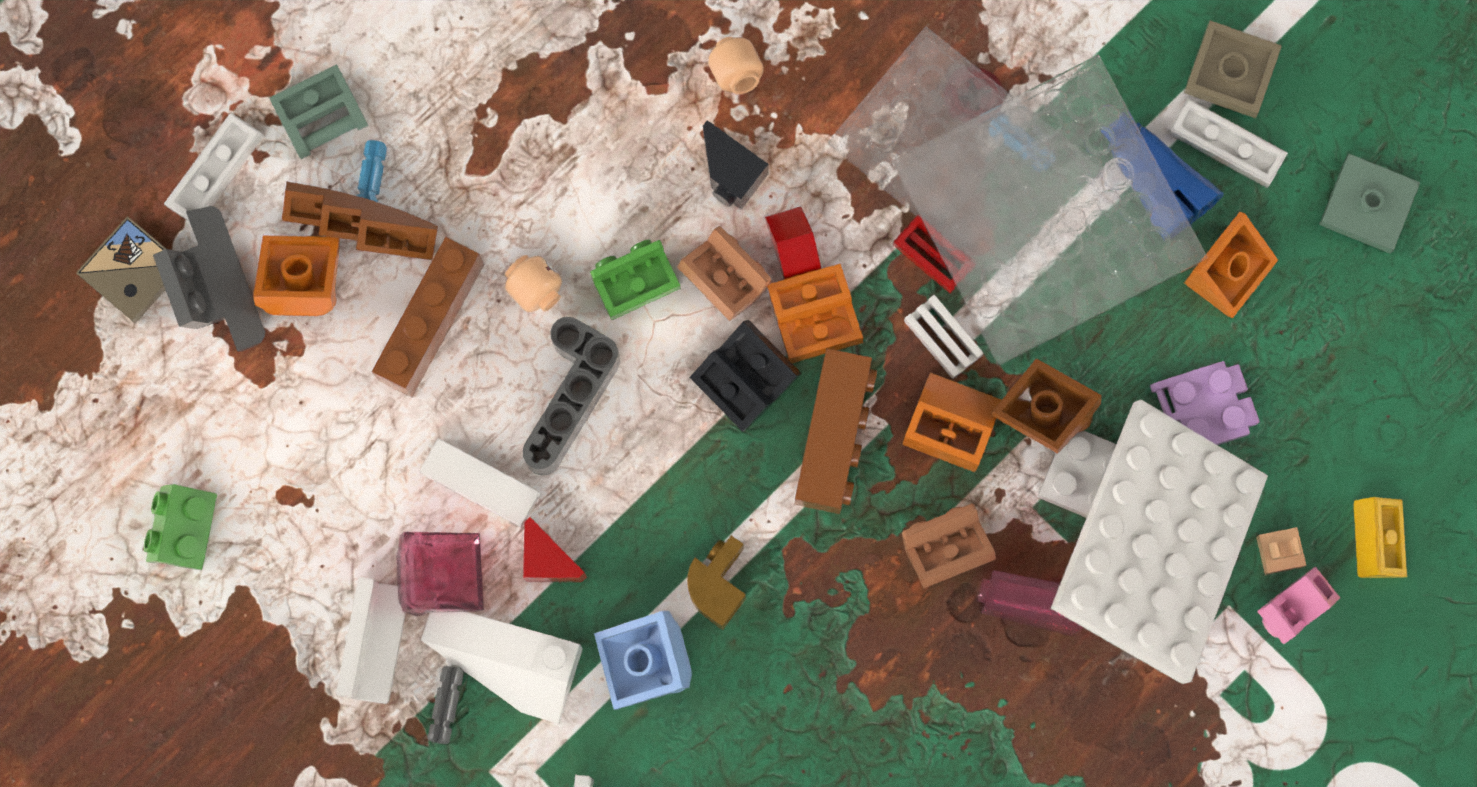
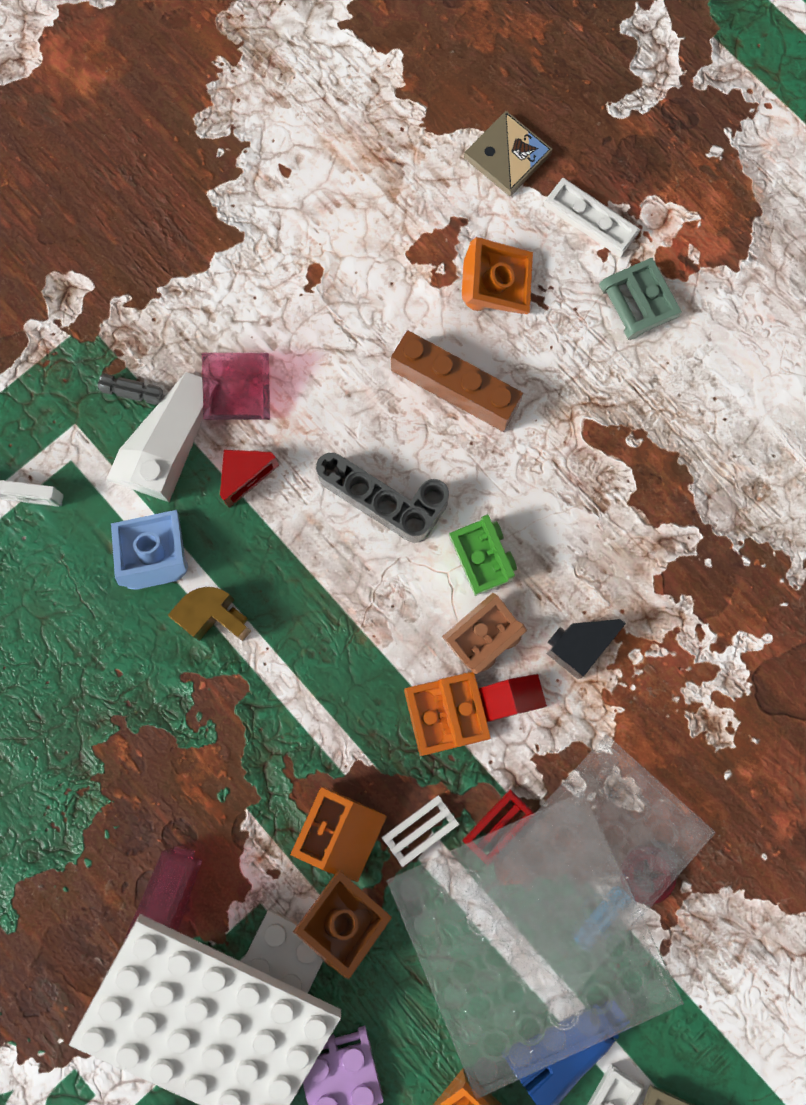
camera: 90 degrees right, 0 degrees up
bright green bracket [143,484,217,570] -> none
dark grey plate [153,206,265,352] -> none
dark orange slope [282,181,438,260] -> none
white panel [336,577,410,704] -> none
dark azure axle [356,140,387,202] -> none
white tile [419,438,541,528] -> none
light nougat head [505,255,562,312] -> none
black slope [689,319,802,432] -> none
light nougat head [708,37,763,94] -> none
dark orange brick [794,348,877,514] -> none
nougat bracket [902,503,996,588] -> none

